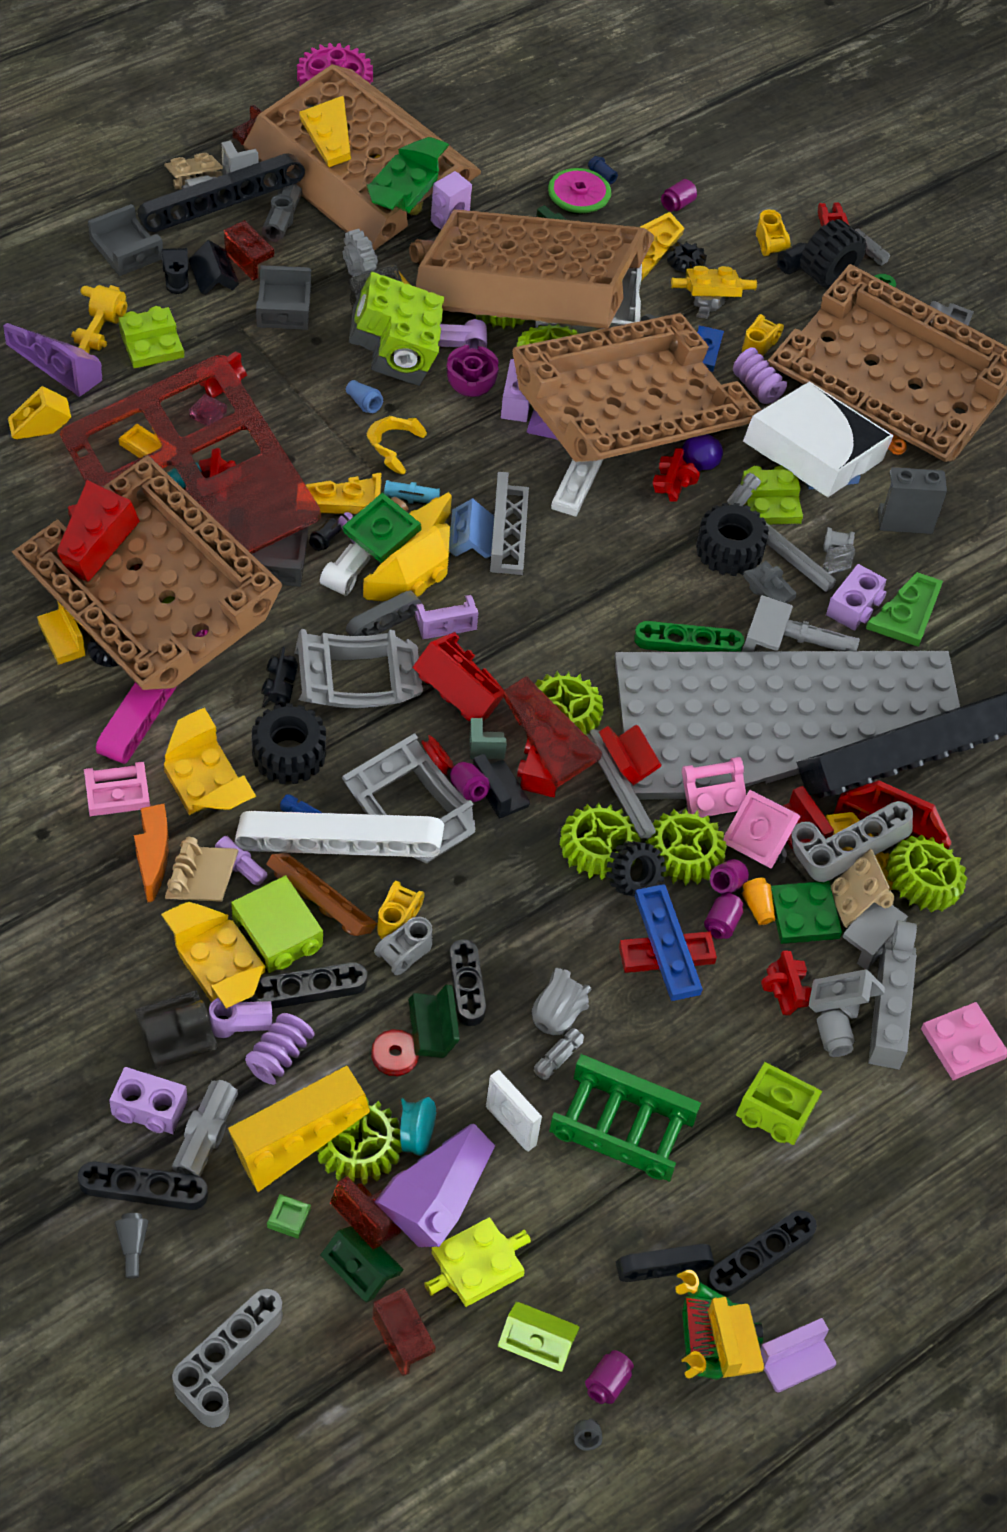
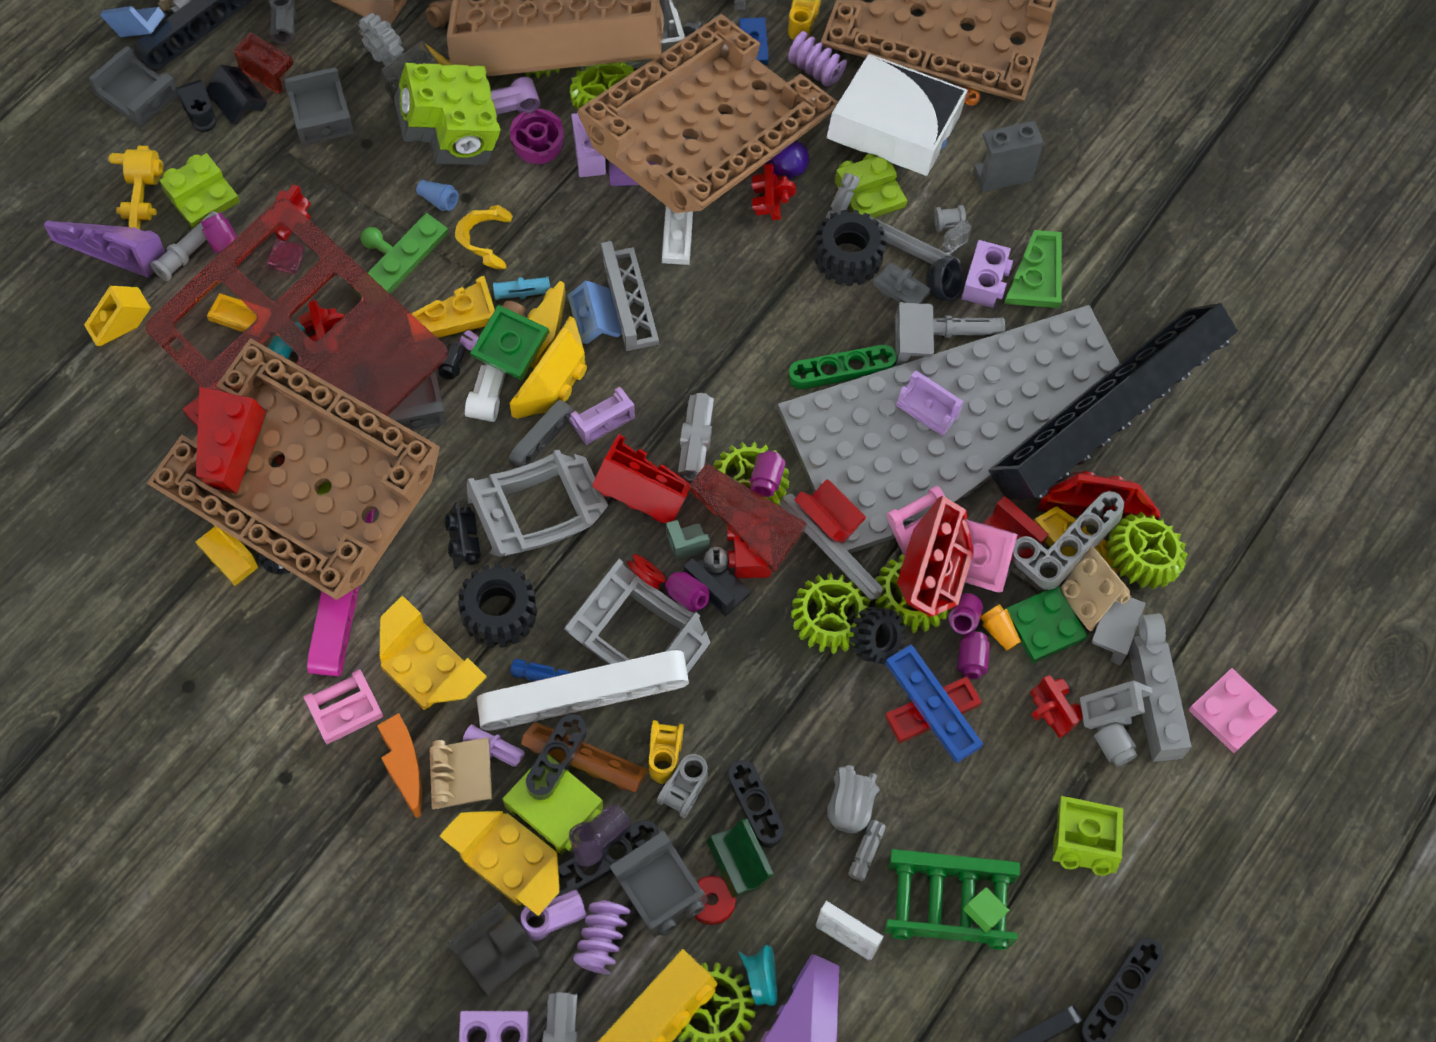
camera: 15 degrees left, 10 degrees up
none -> medium blue panel [100,6,165,37]
none -> light grey pin [150,211,217,281]
none -> magenta brick [201,212,240,256]
none -> bright green plate [354,213,448,308]
none -> black beam [526,714,587,800]
none -> clear purple piece [569,803,630,866]
none -> dark grey panel [610,831,709,938]
none -> light grey piece [678,393,714,482]
none -> light grey hinge [704,547,728,573]
none -> magenta brick [750,451,786,497]
none -> lavender hinge [896,370,964,436]
none -> red wedge [897,496,974,617]
none -> black piece [926,256,963,302]
none -> bright green tile [963,887,1010,933]

